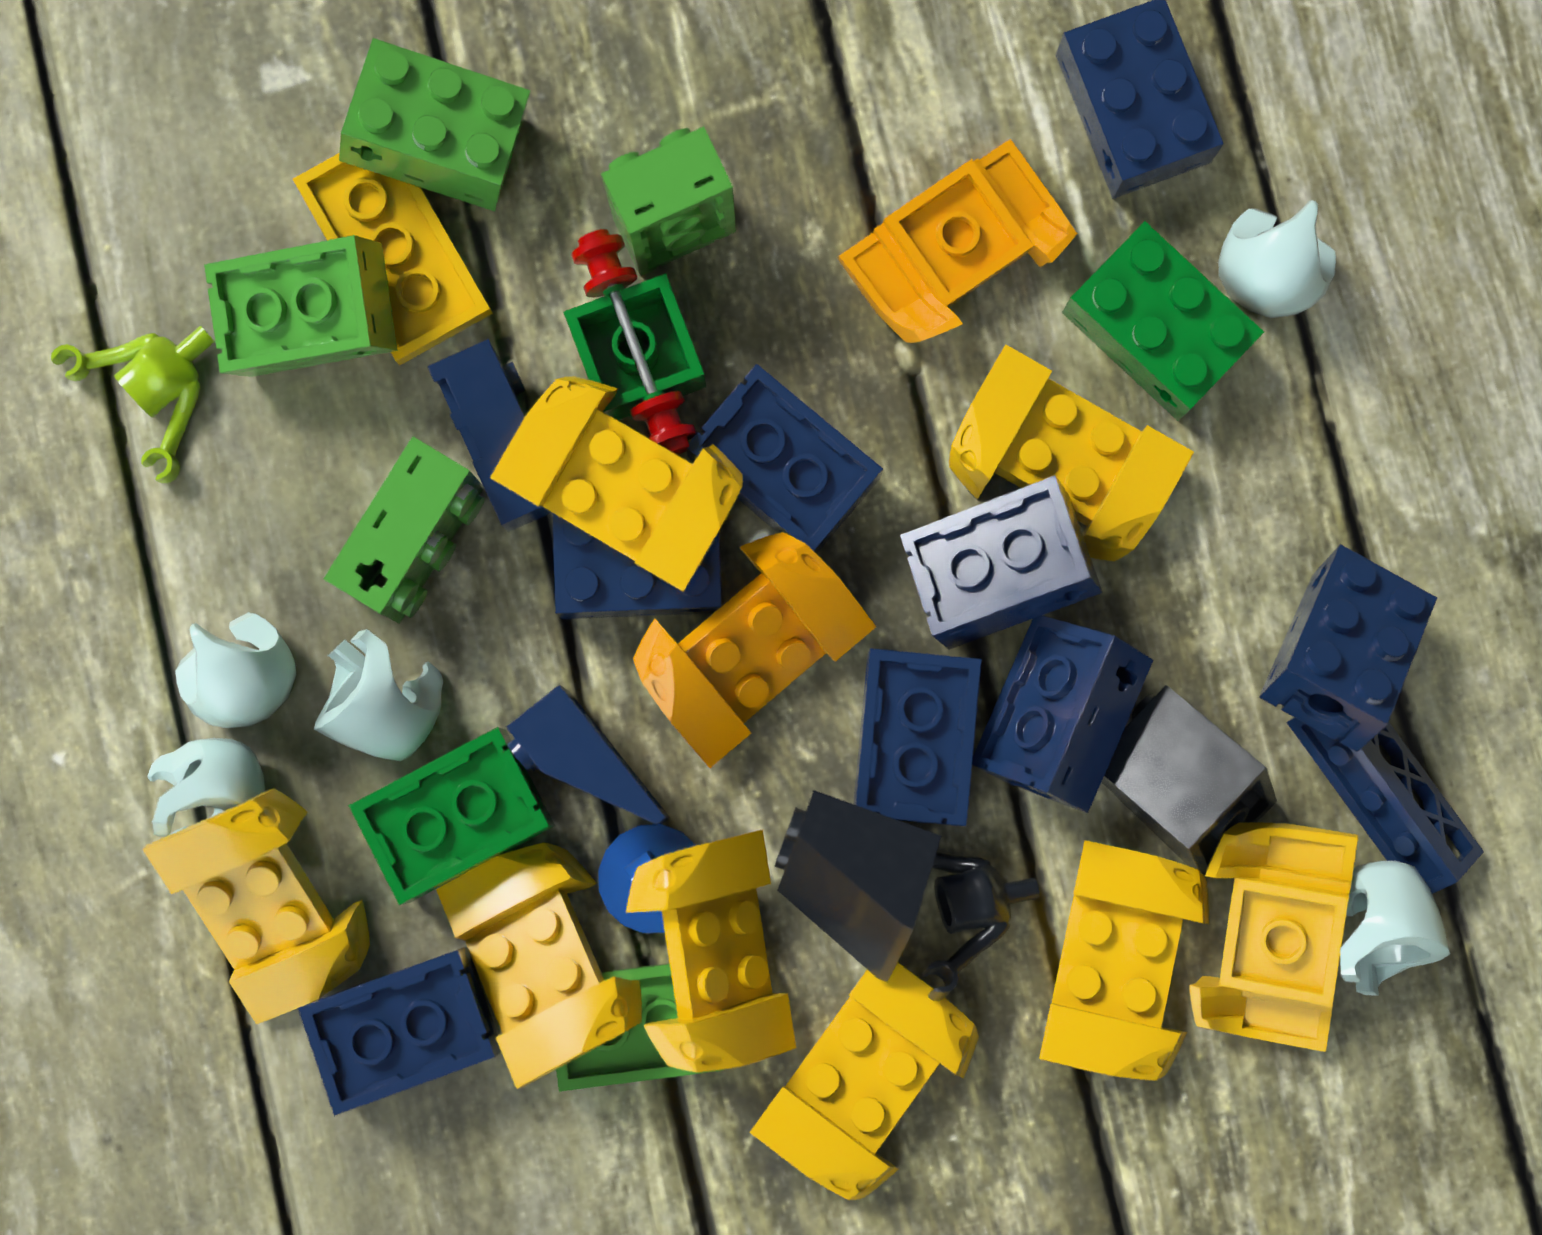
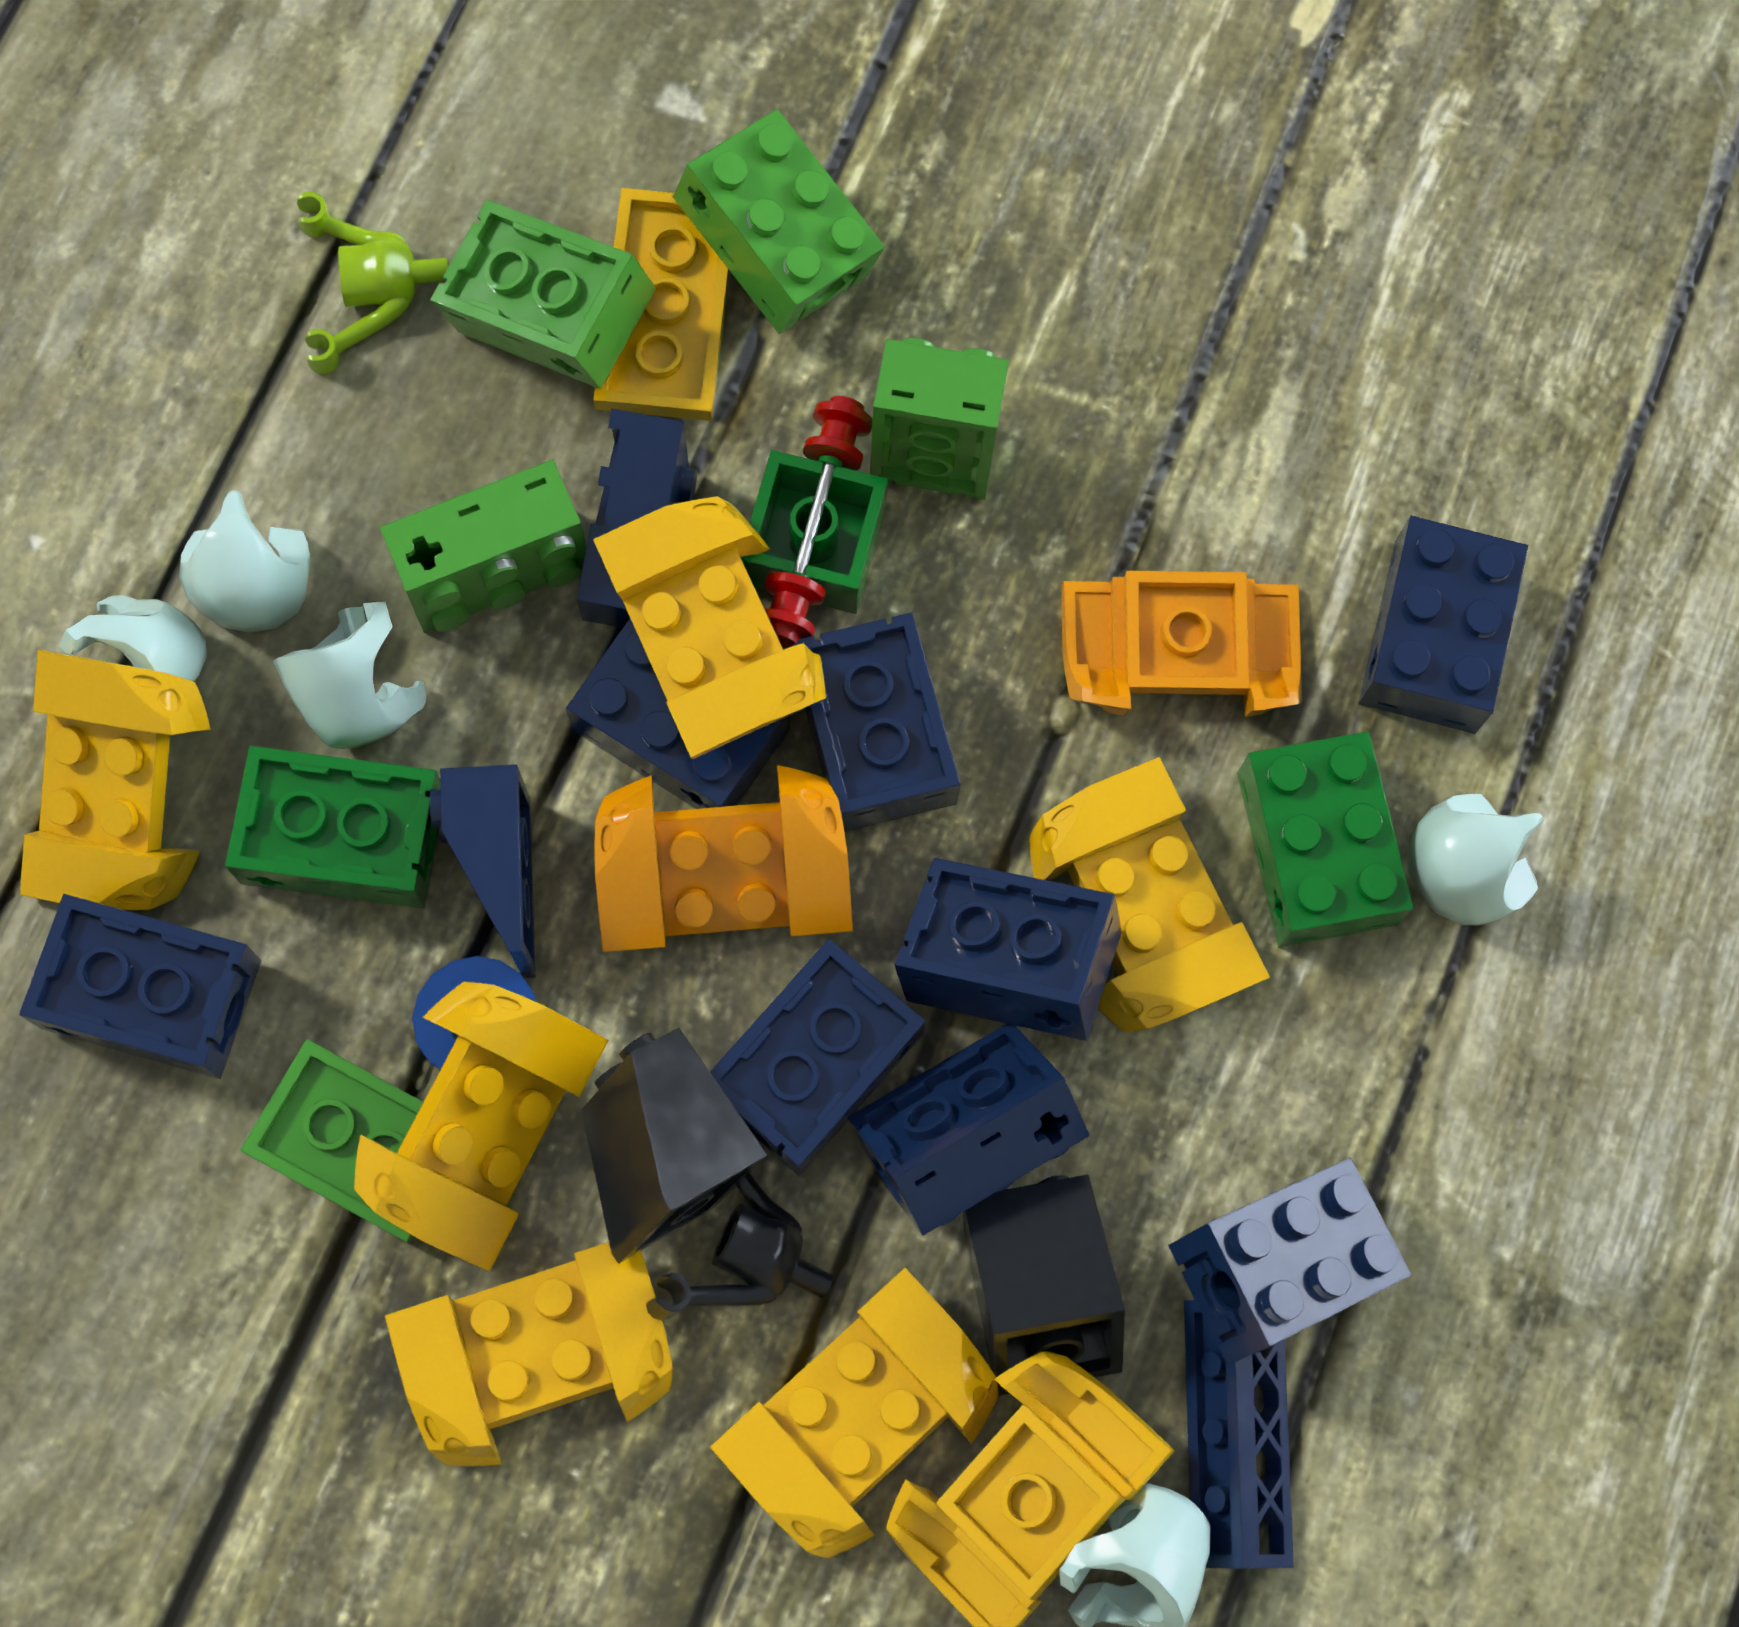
camera: 30 degrees right, 10 degrees down
yellow piece [436,842,642,1089] -> none

